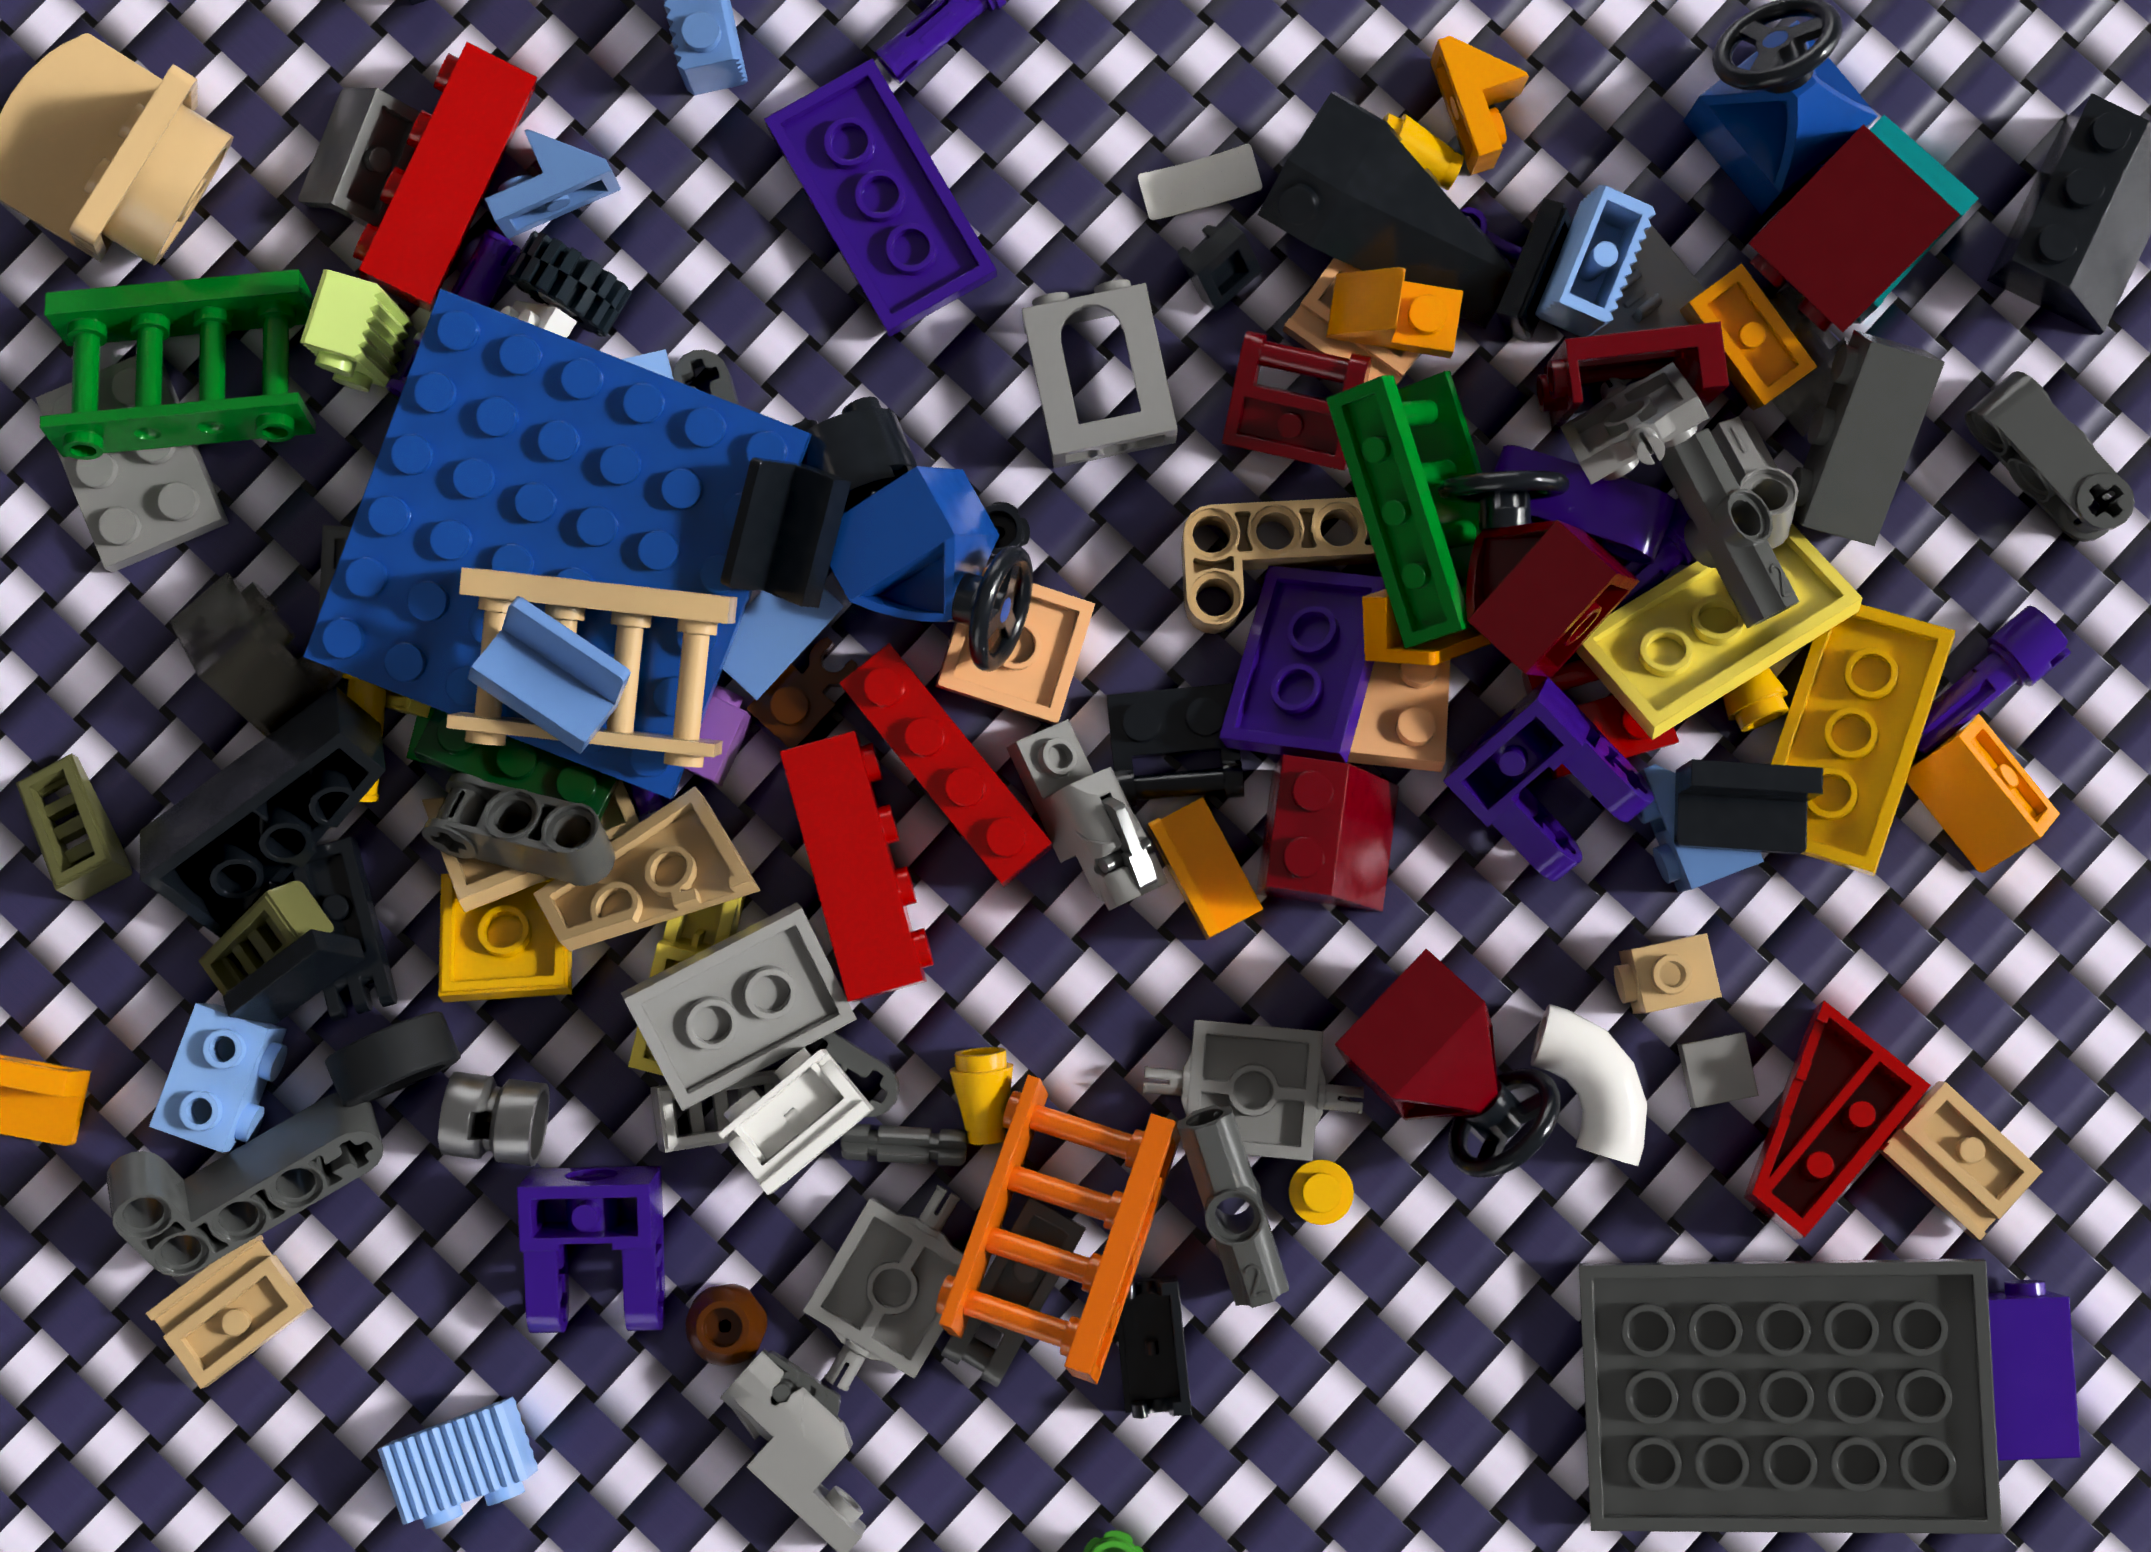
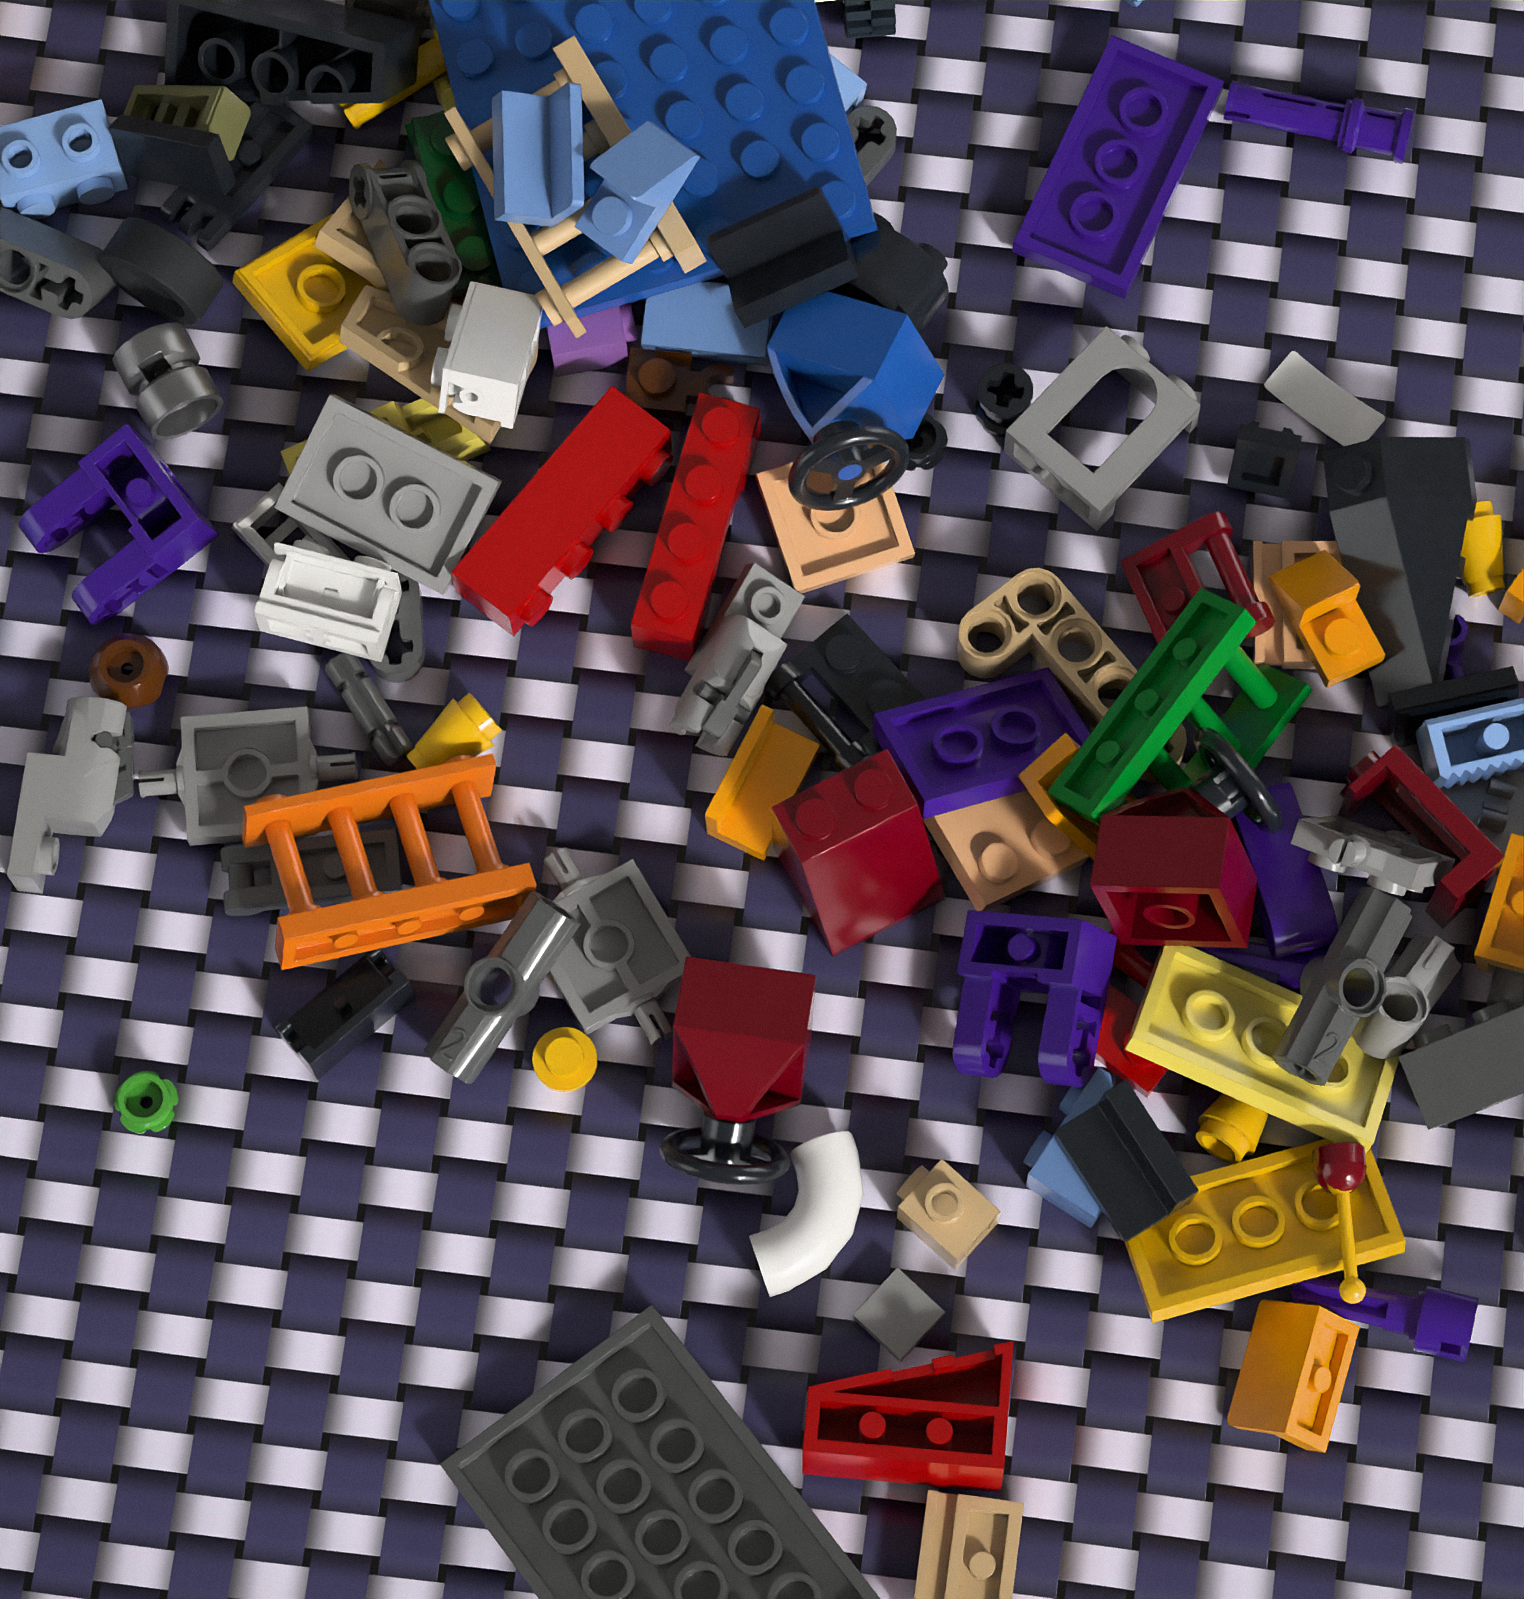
camera: 55 degrees right, 10 degrees down
none -> white hinge [431,281,543,429]
none -> medium blue slope [575,121,700,264]
none -> black bush [976,363,1033,437]
none -> hinge [1312,1142,1367,1304]

